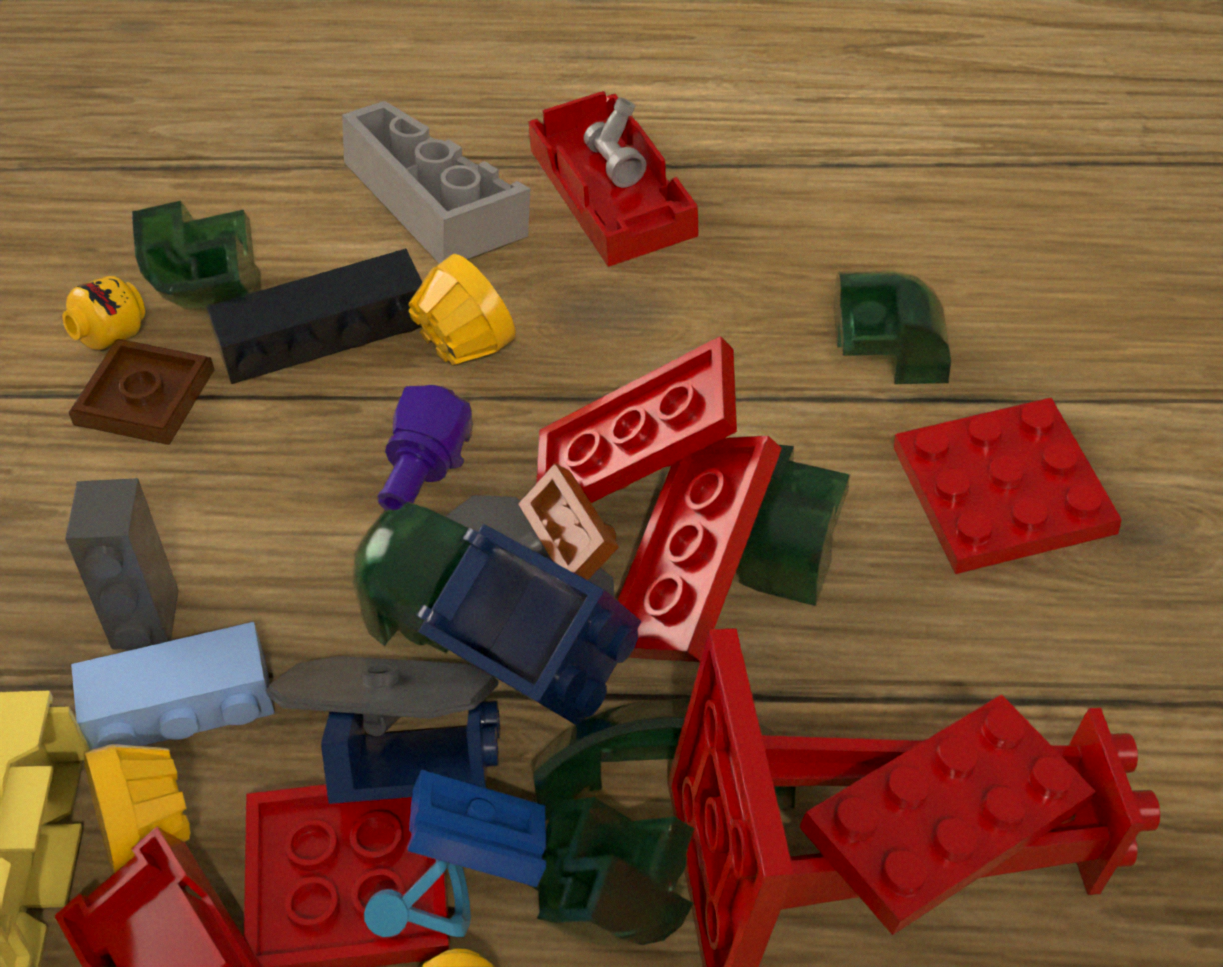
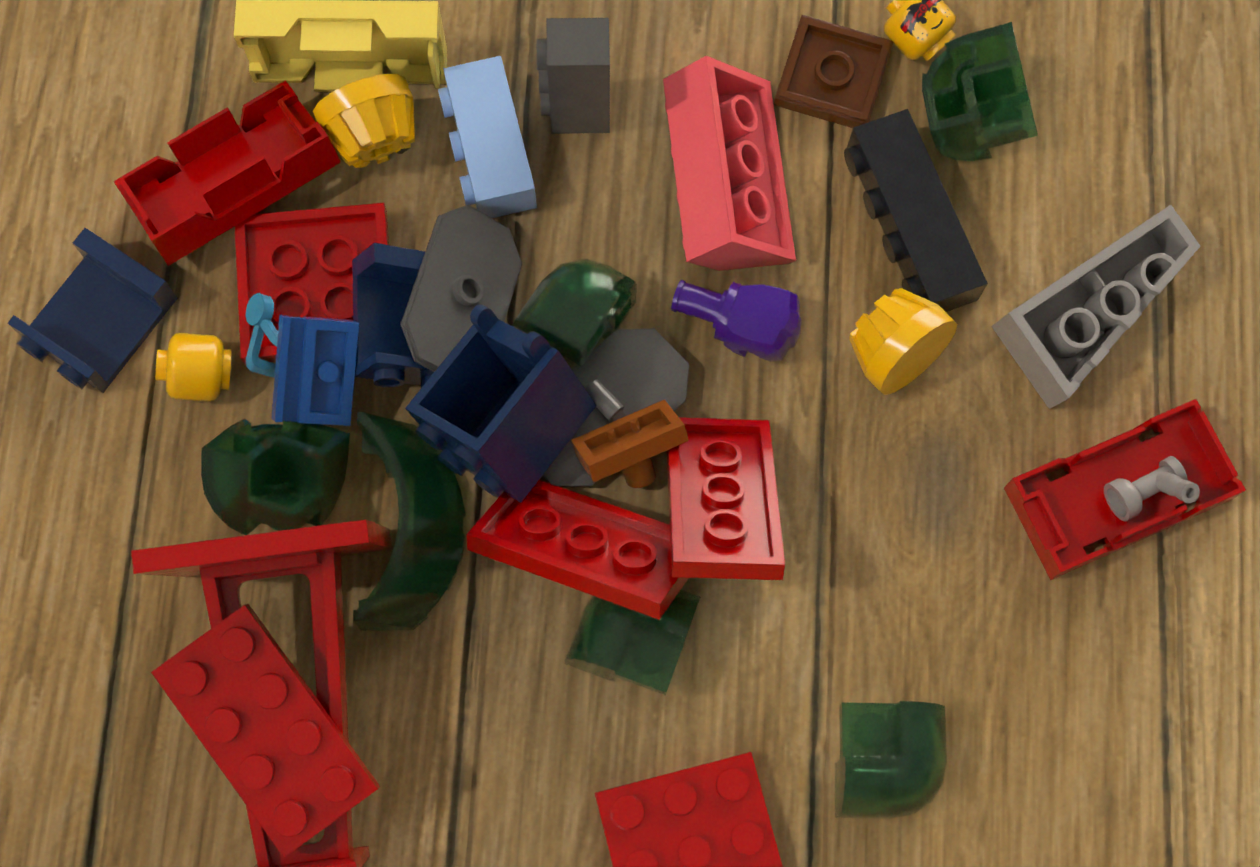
camera: 85 degrees right, 25 degrees up
none -> coral slope [663,56,796,271]

